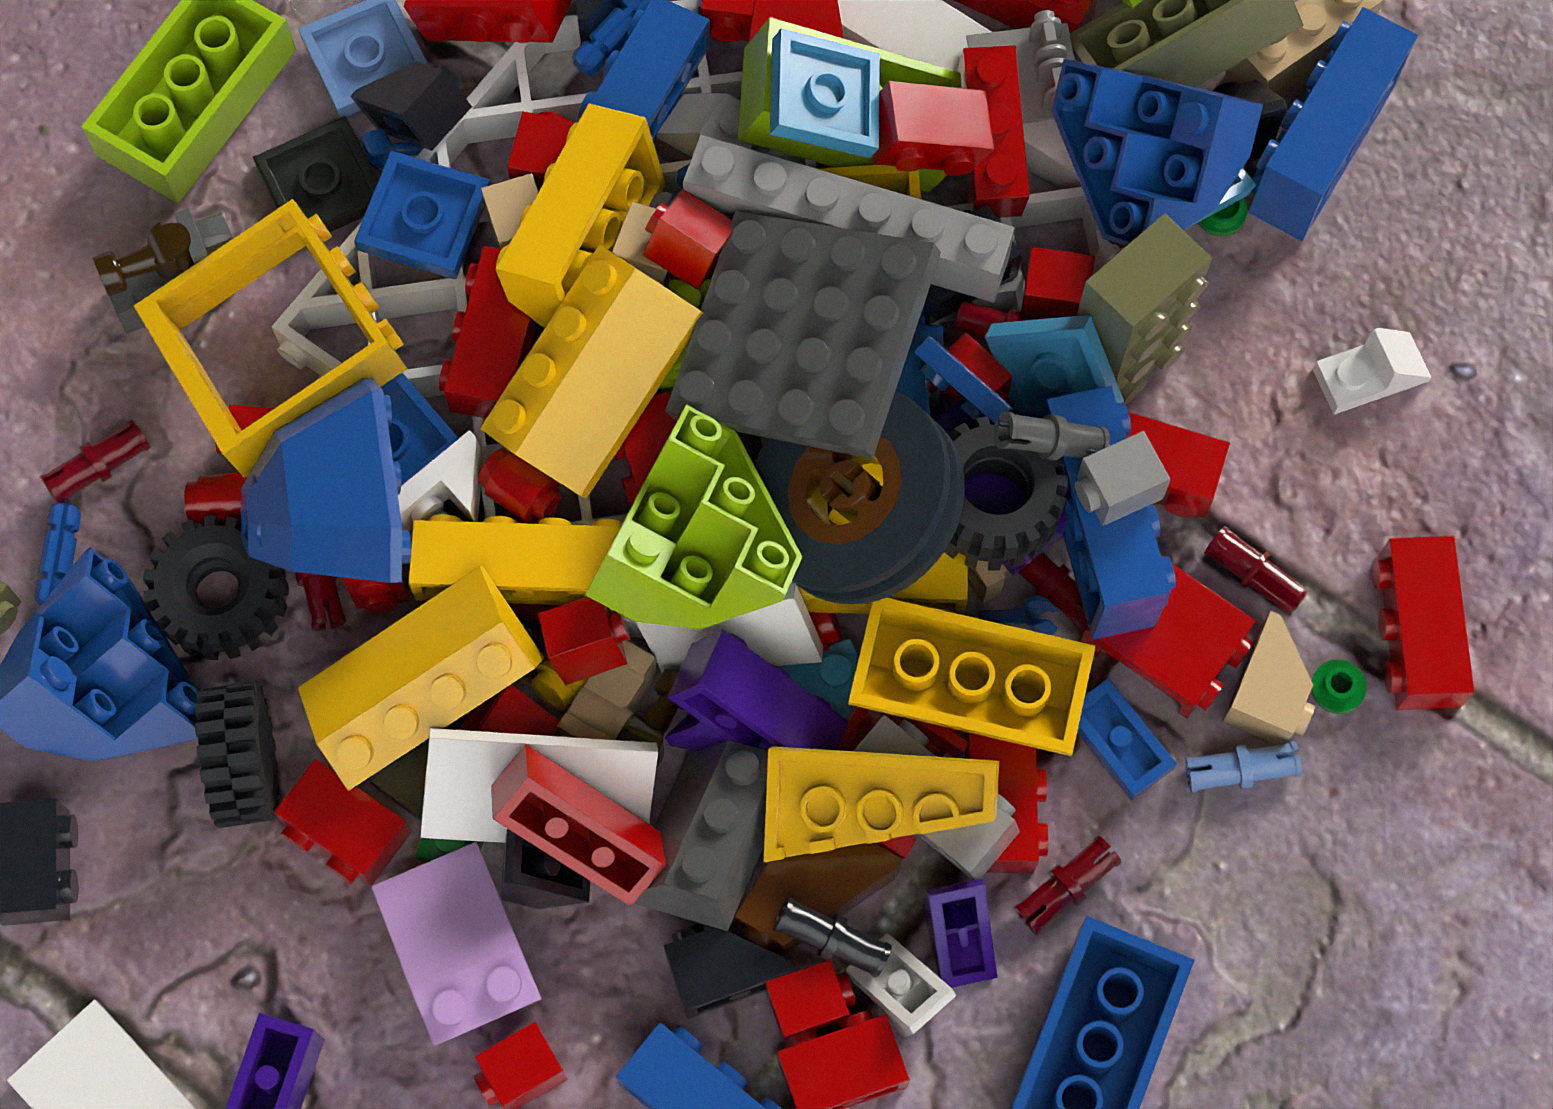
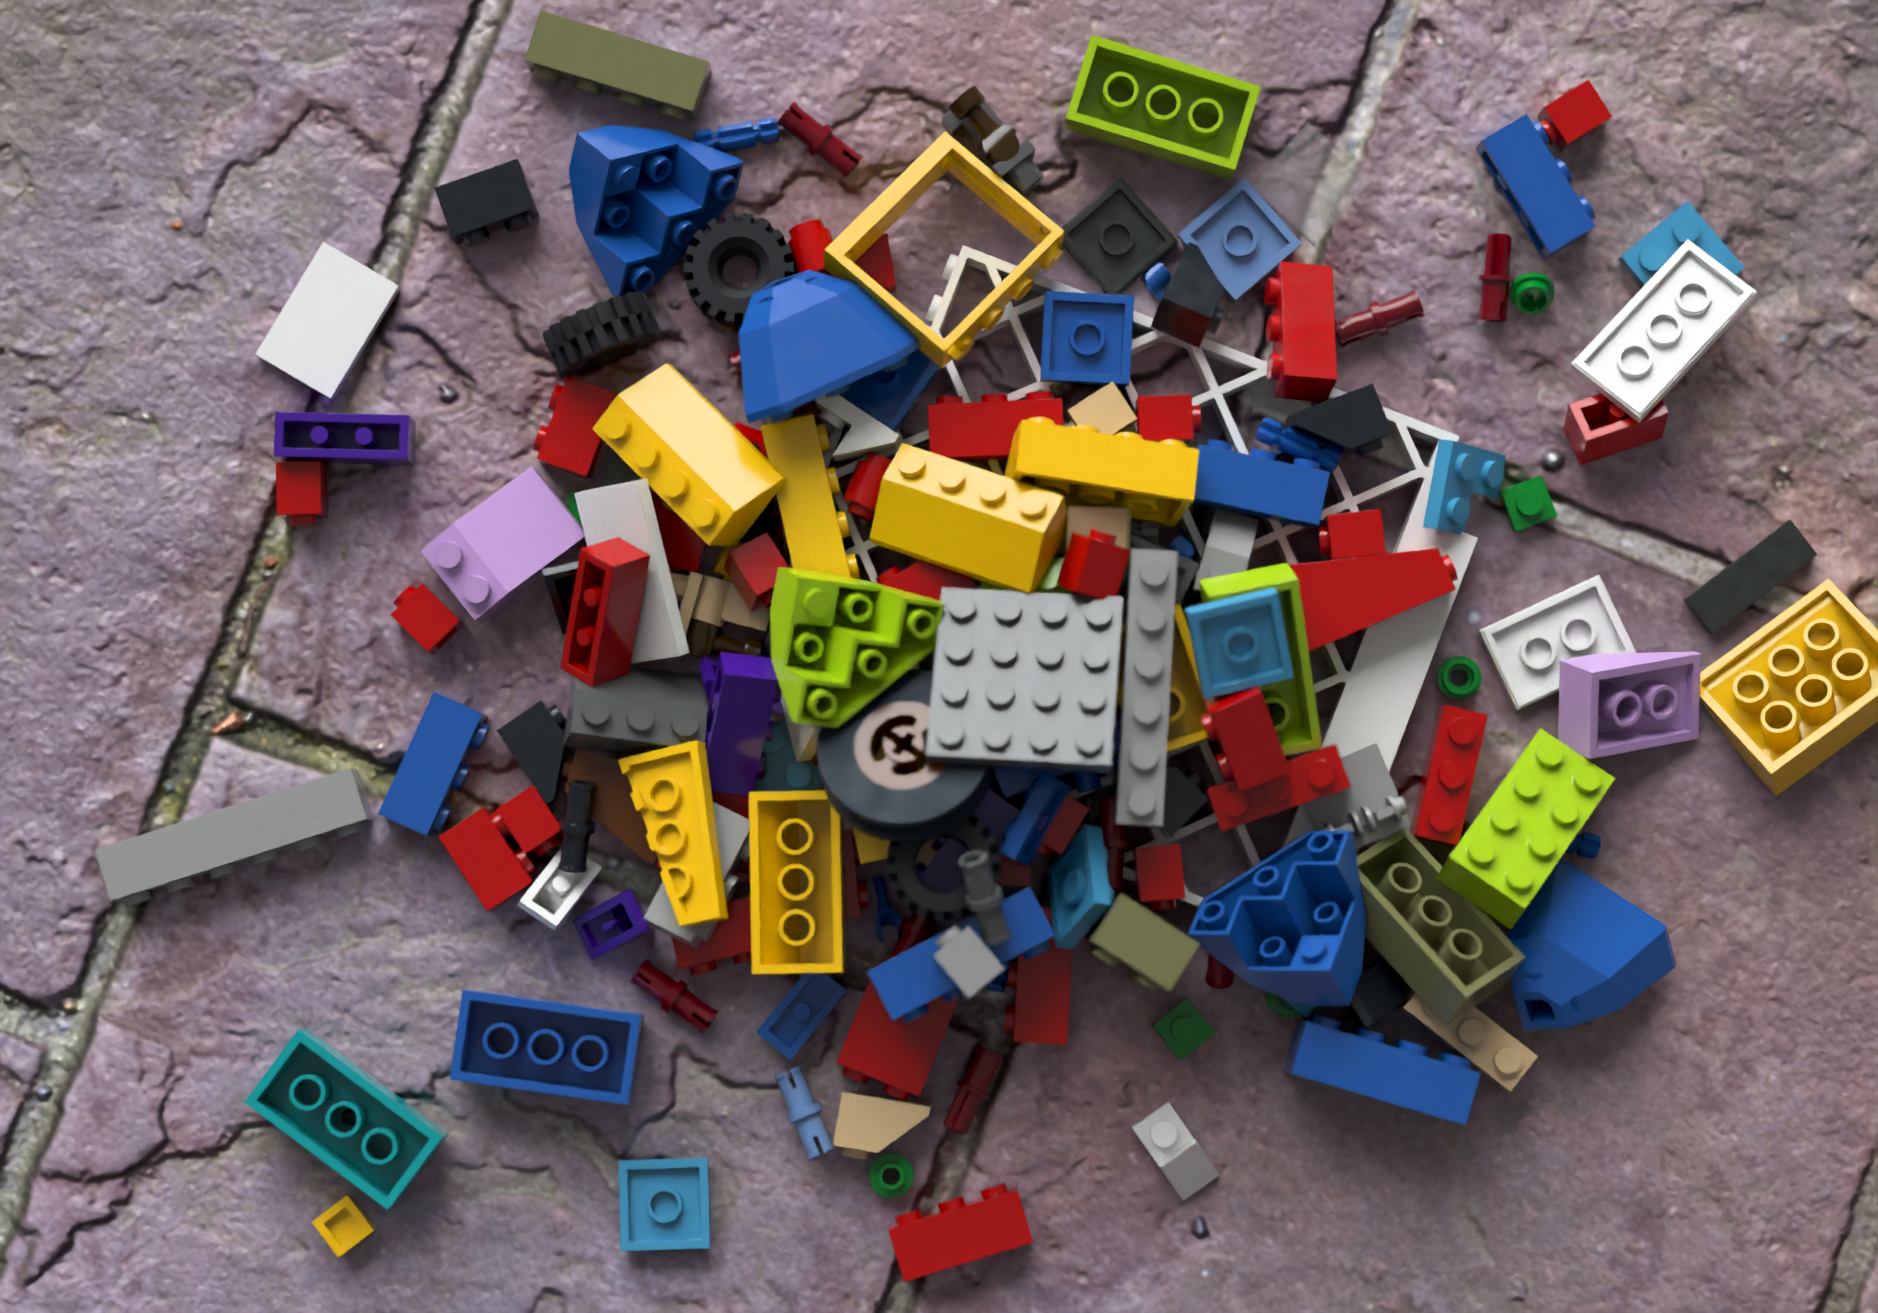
camera: 75 degrees right, 15 degrees up
none -> dark azure plate [618,1157,711,1251]
none -> green plate [1152,998,1215,1061]

